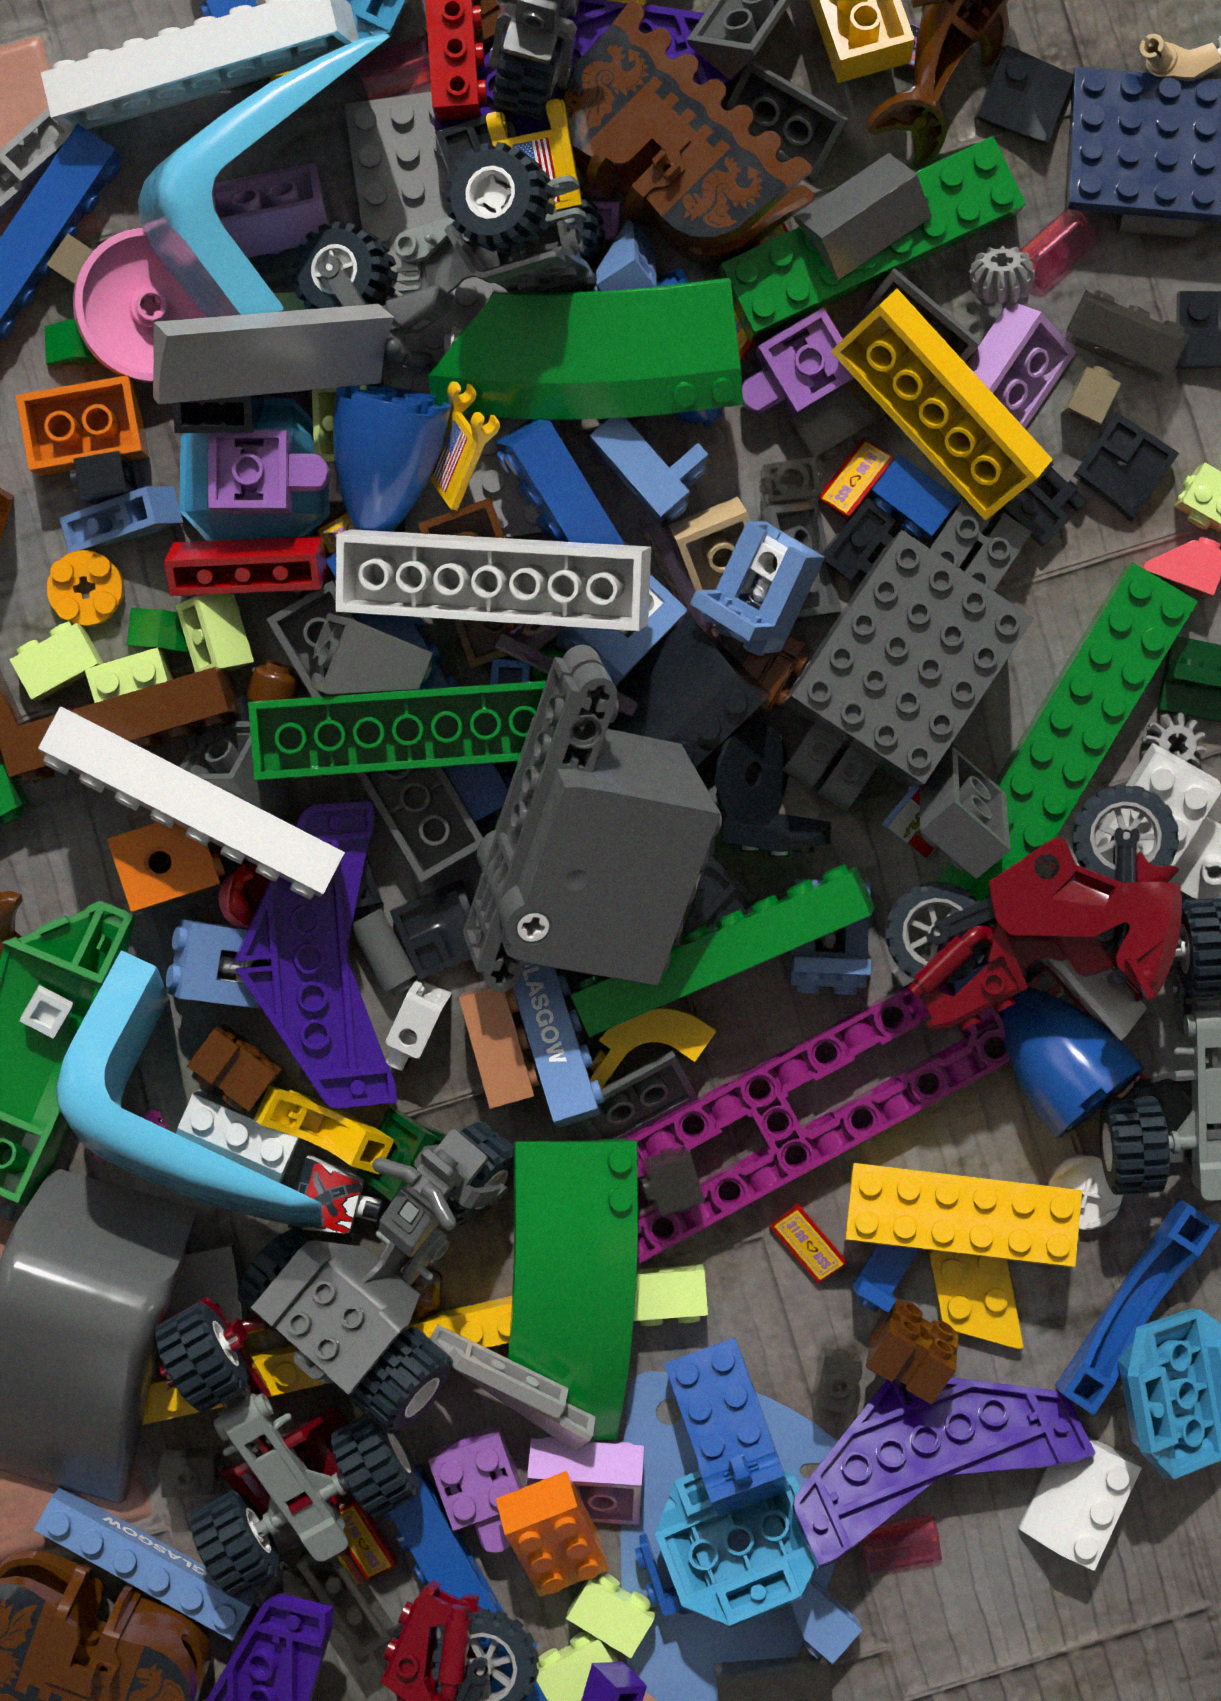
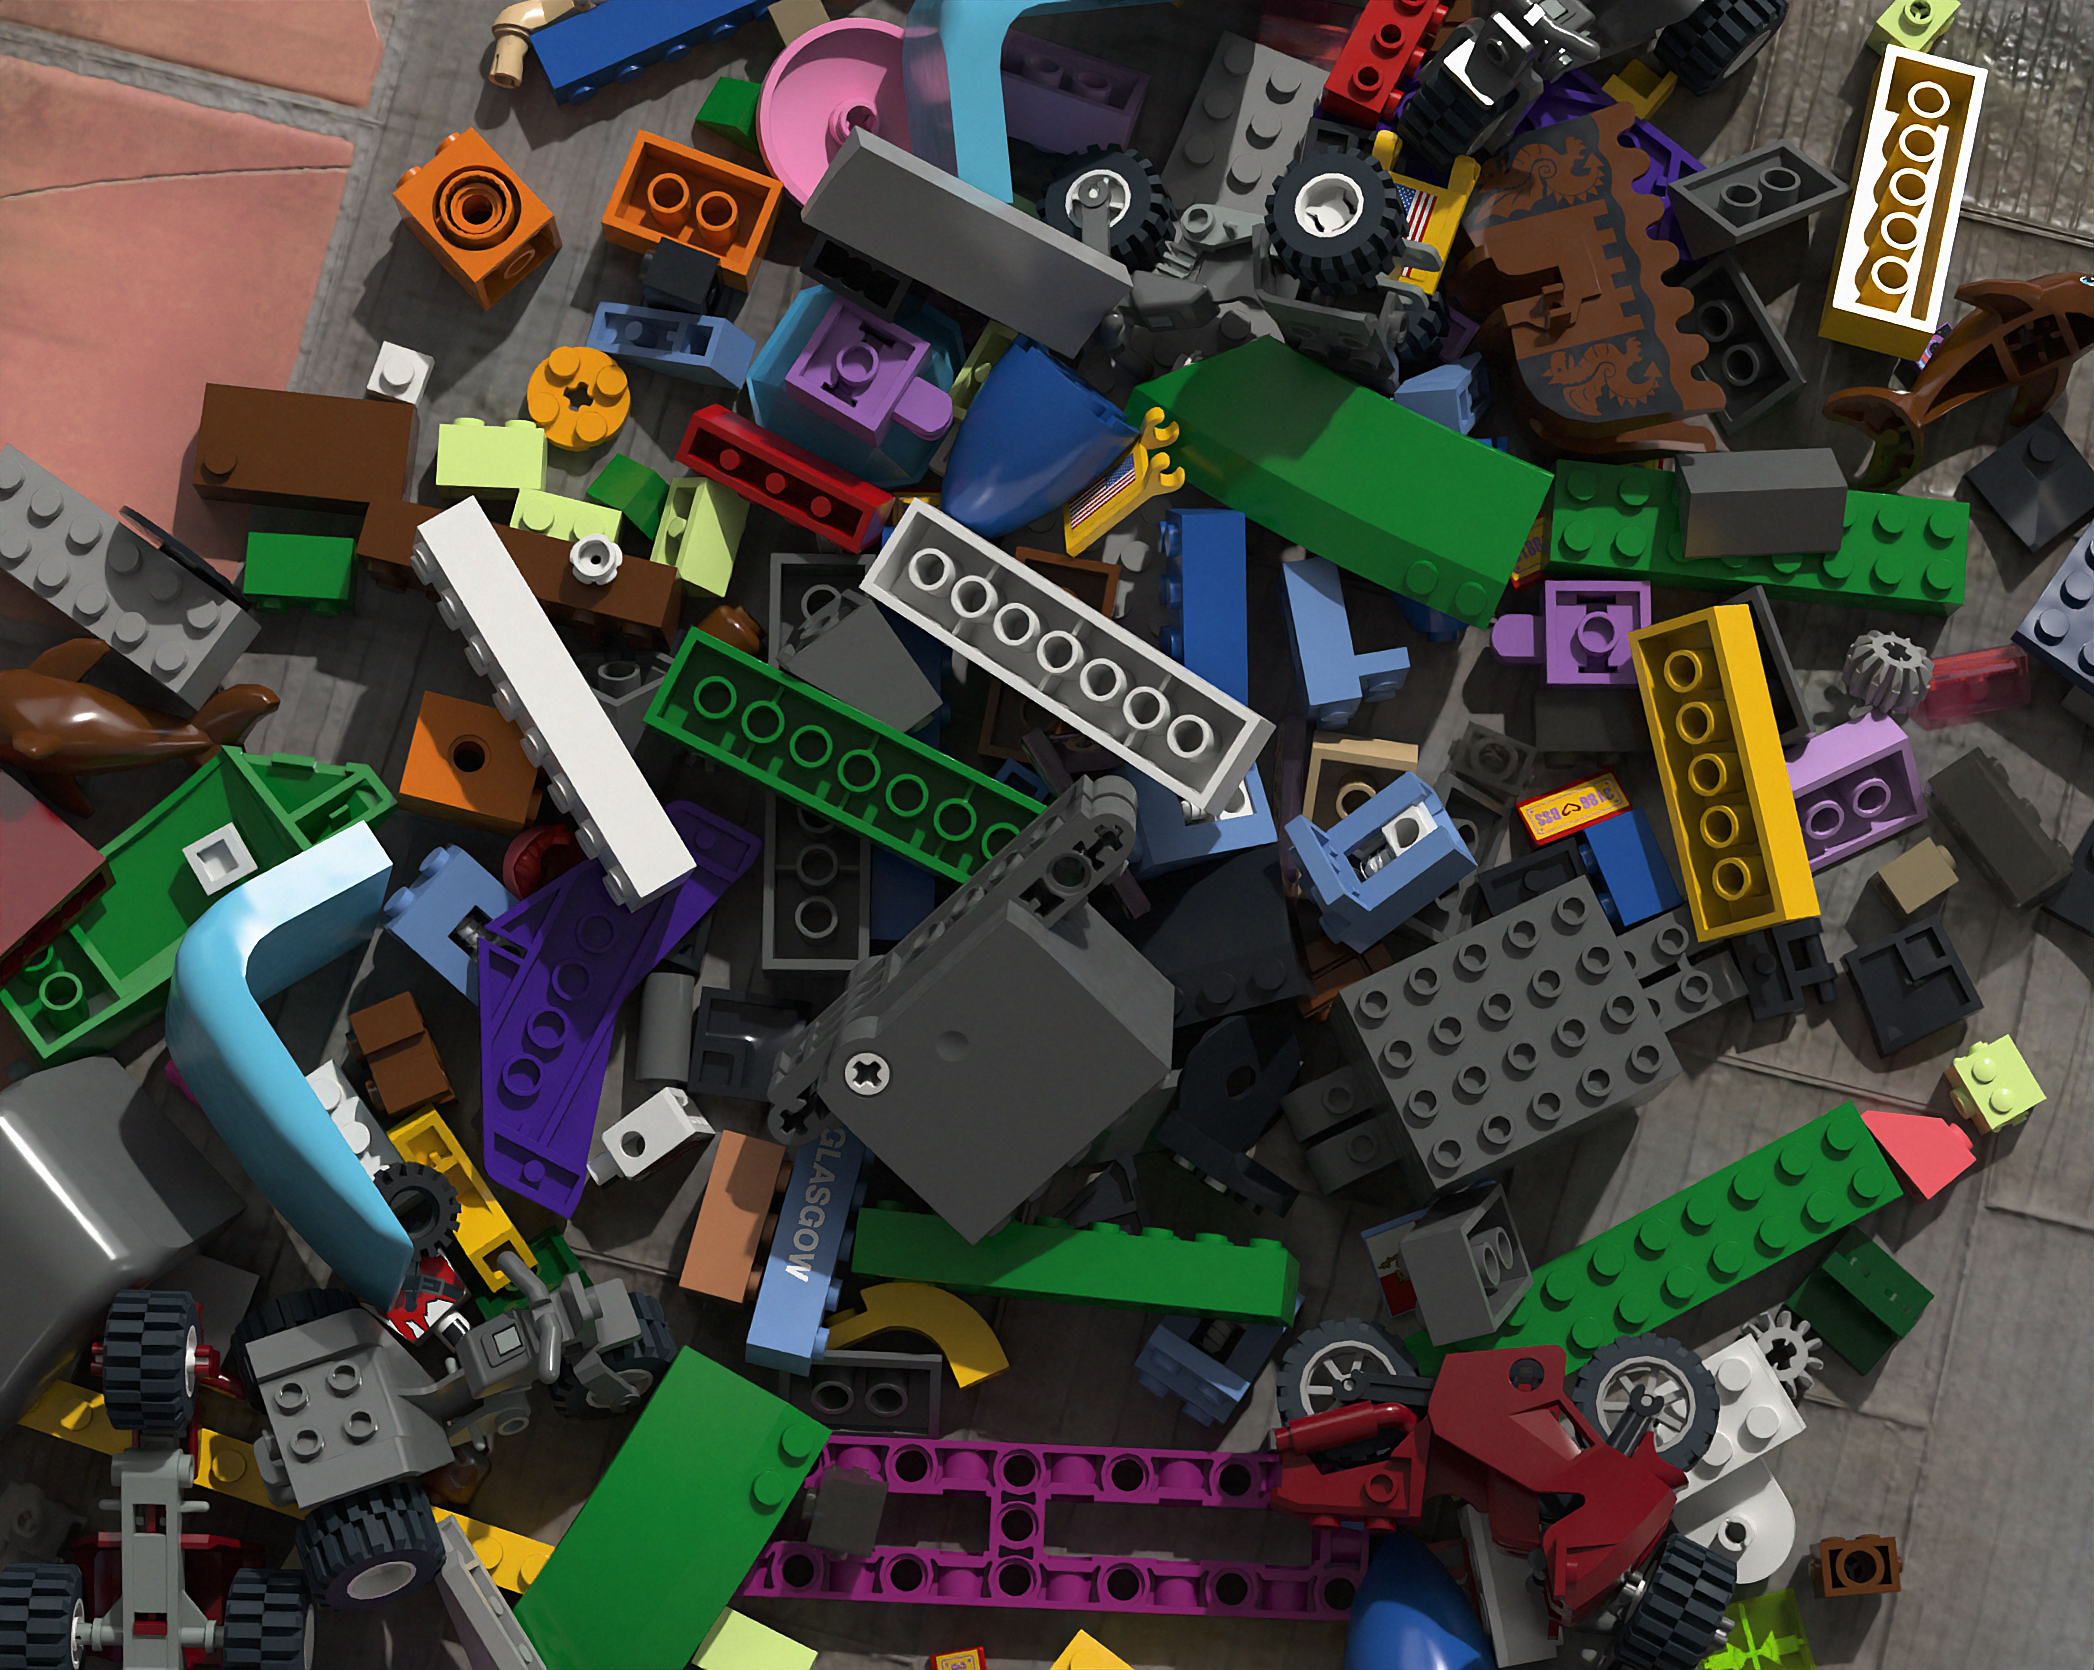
camera: 30 degrees right, 10 degrees down
none -> black tyre [373,1161,462,1262]
none -> white plate [570,534,622,585]

